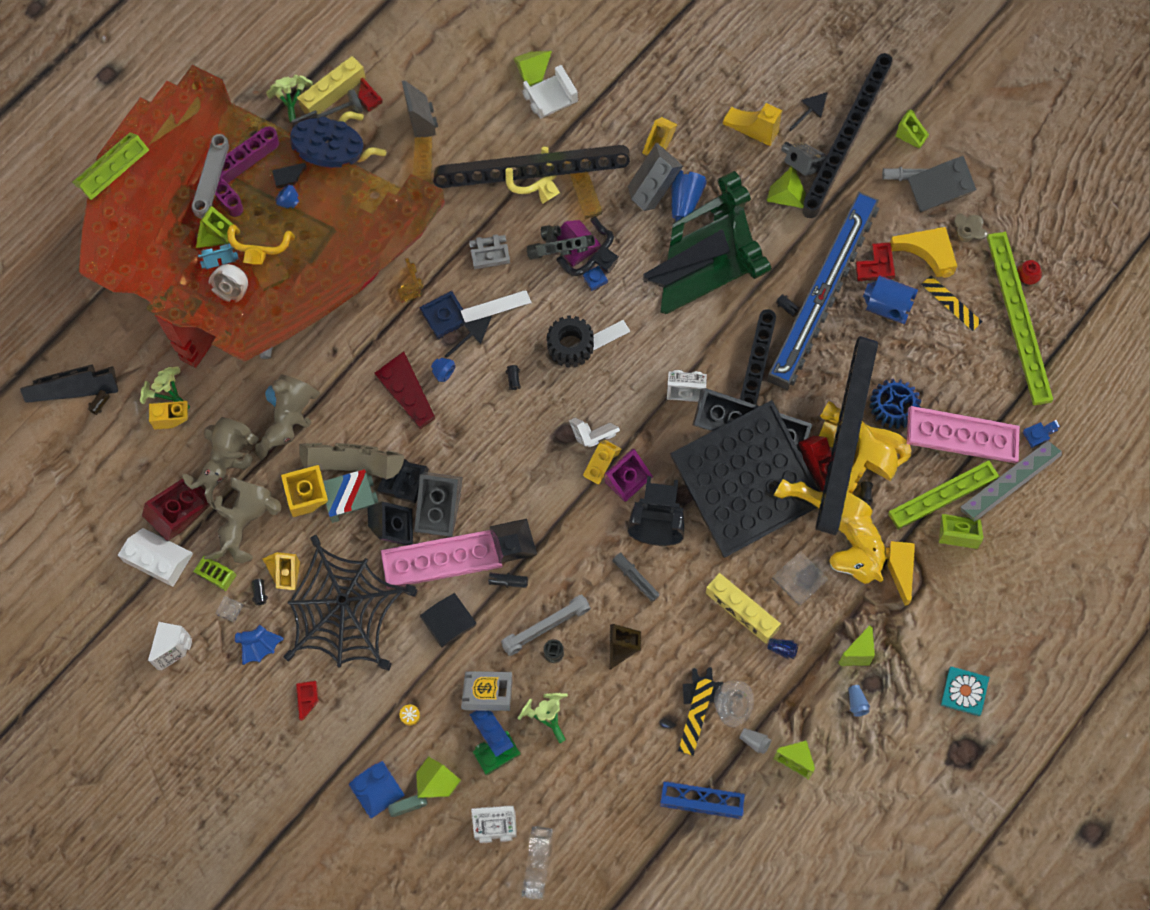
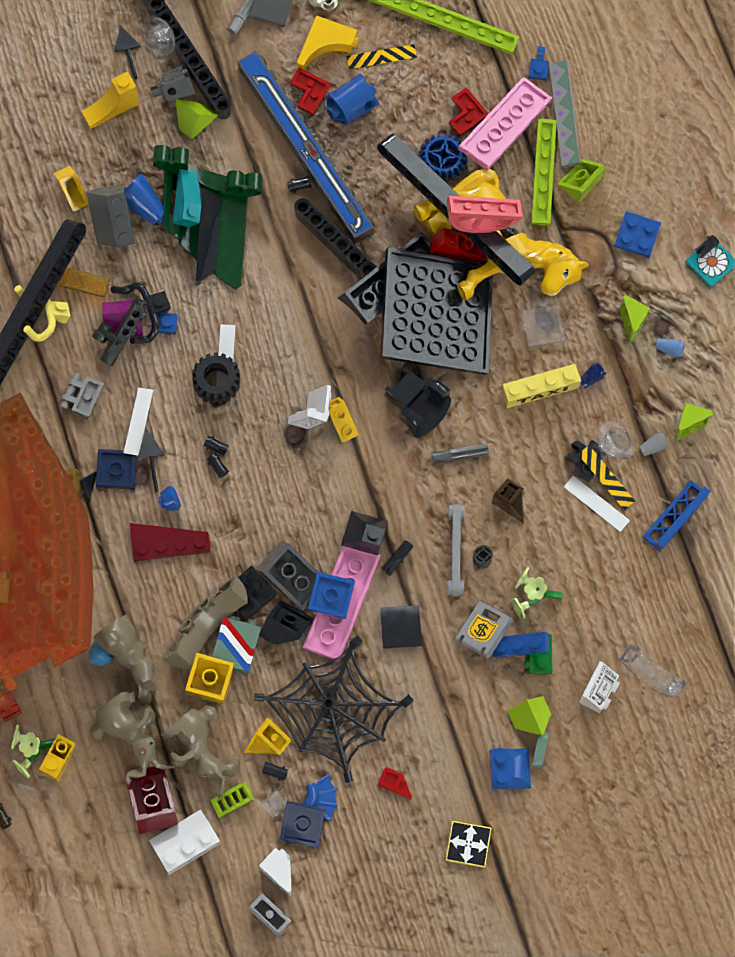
camera: 65 degrees left, 5 degrees up
yellow tile [399,704,420,726] -> none
magenta slope [605,448,653,502] -> none
white slope [667,370,707,402] -> none
yellow slope [885,541,915,606] -> none
none -> black piece [78,471,97,501]
none -> clear hat [145,17,175,58]
none -> teal slope [173,169,201,227]
none -> black pin [207,453,229,479]
none -> light grey brick [248,894,292,937]
none -> dark blue tile [280,800,326,848]
none -> blue plate [308,572,355,619]
none -> black tile [446,821,491,868]
none -> coral window [447,196,523,233]
none -> red plate [448,87,488,138]
none -> white sticker [564,476,630,532]
none -> blue plate [614,211,661,258]
none -> black pin [695,235,719,258]

